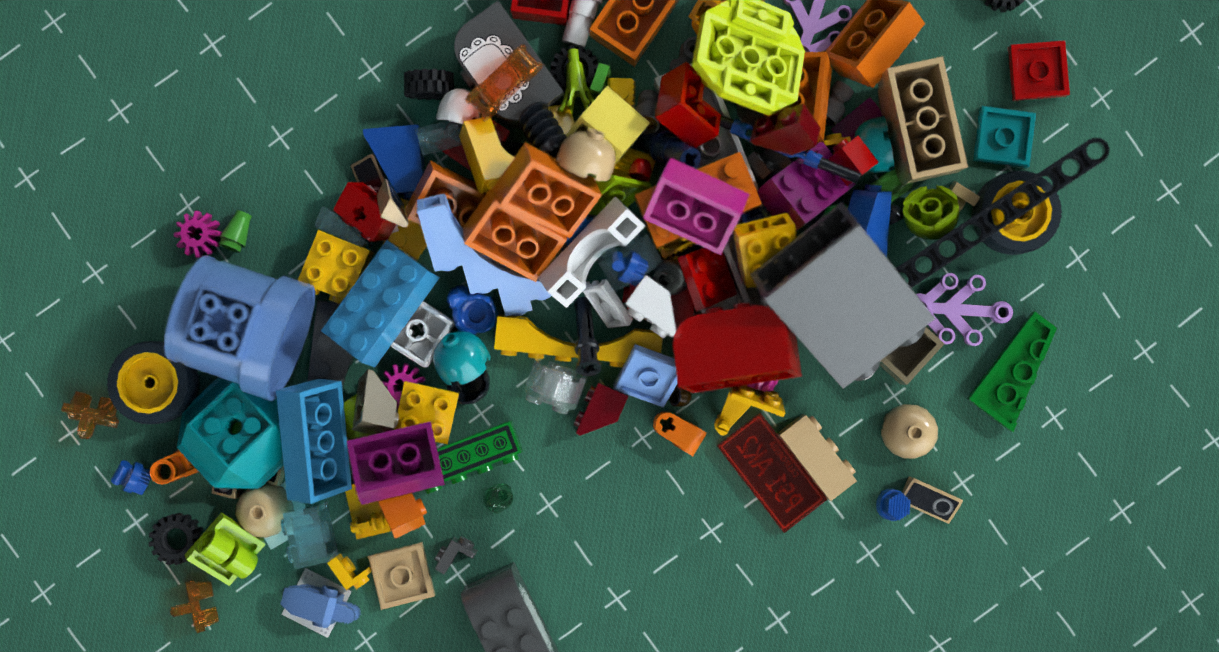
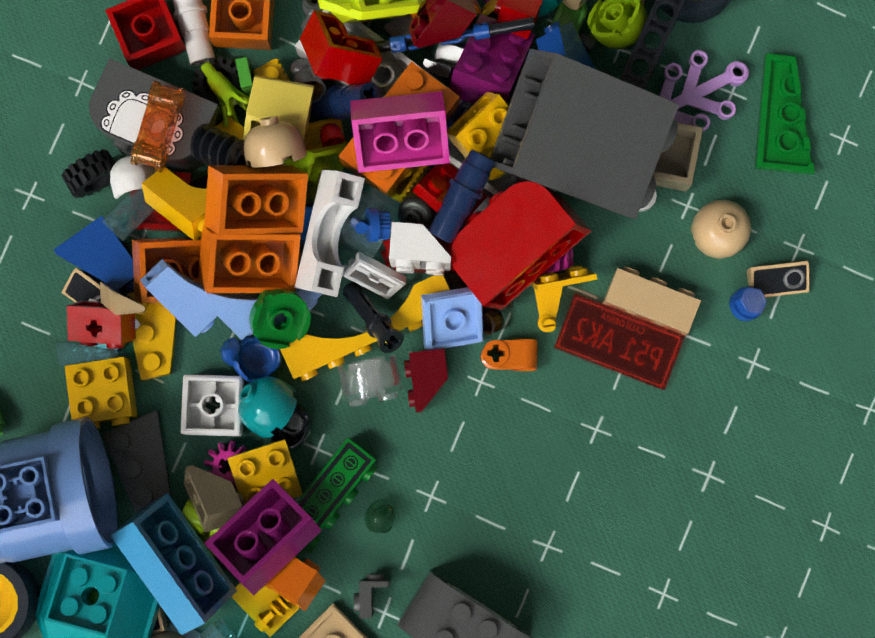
camera: 25 degrees left, 5 degrees down
dark azure brick [321,240,440,367] -> none
none -> green plate [249,289,311,349]
none -> dark blue piece [428,149,496,243]

